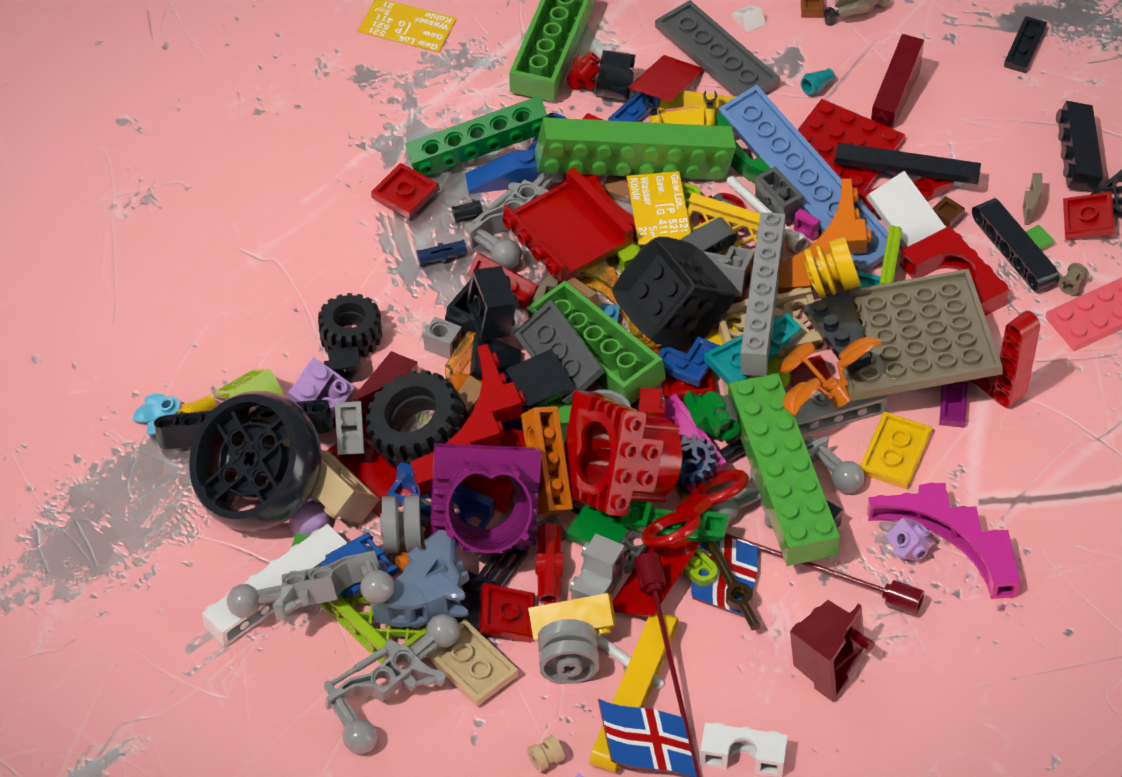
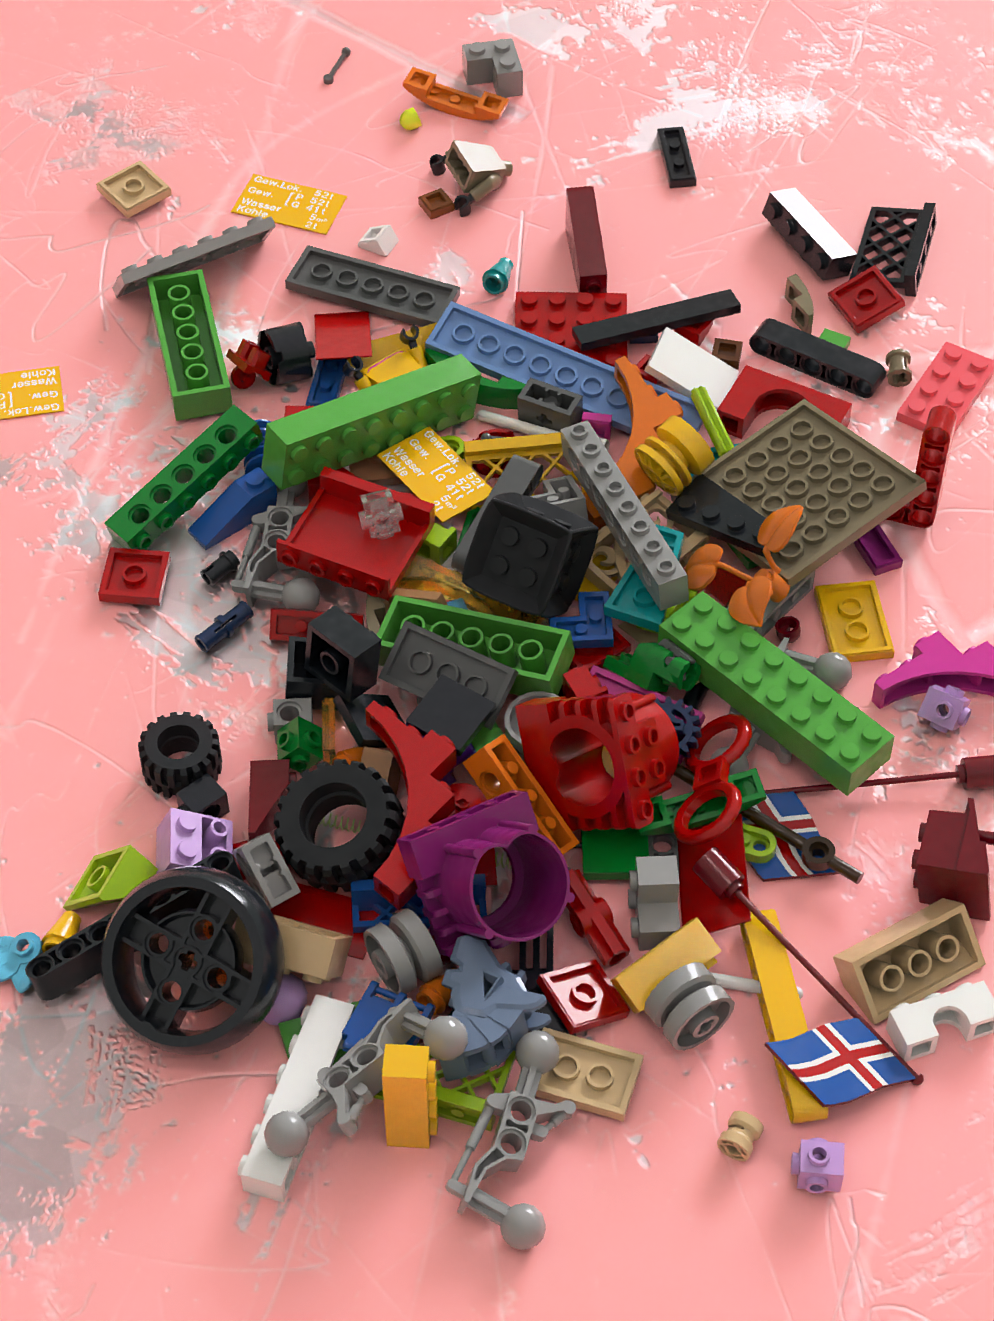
camera: 30 degrees left, 0 degrees up
none -> green brick [277,716,323,773]
none -> clear brick [358,488,404,539]
none -> yellow brick [382,1044,439,1149]
none -> dark red hinge [775,616,801,643]
none -> tan slope [832,898,986,1024]

